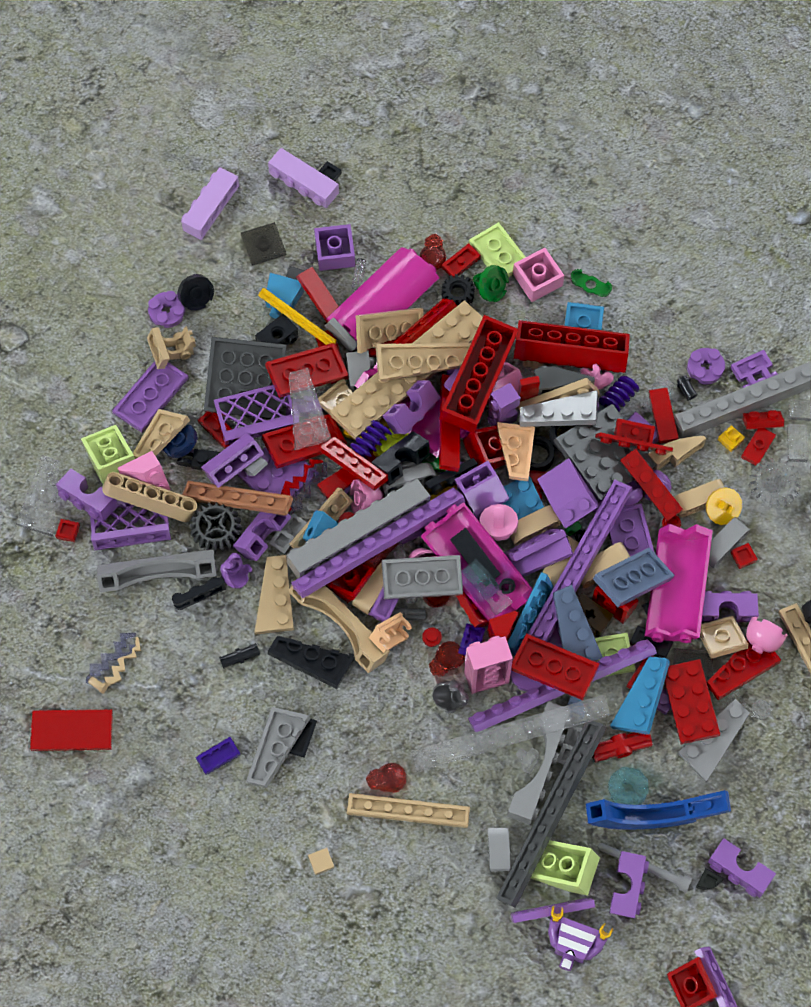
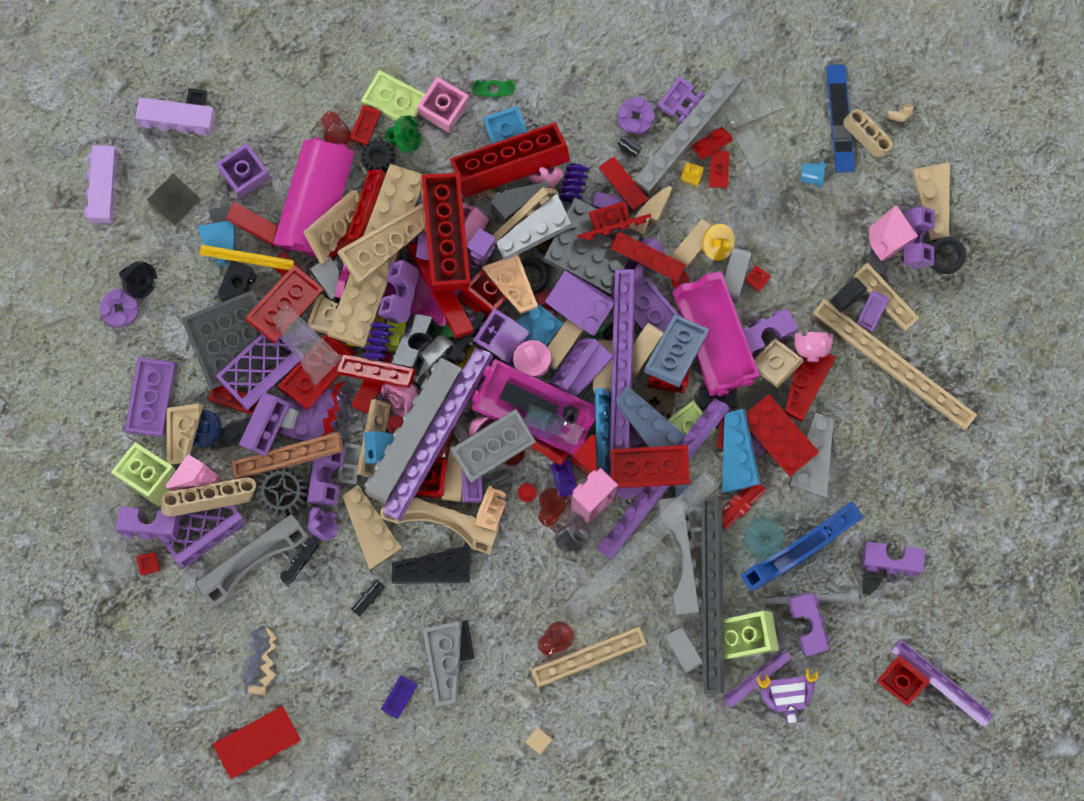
camera: 30 degrees left, 10 degrees up
tan tile [147,326,196,369] -> none
light grey tile [324,318,357,352] -> none
red tile [518,376,540,410] -> none

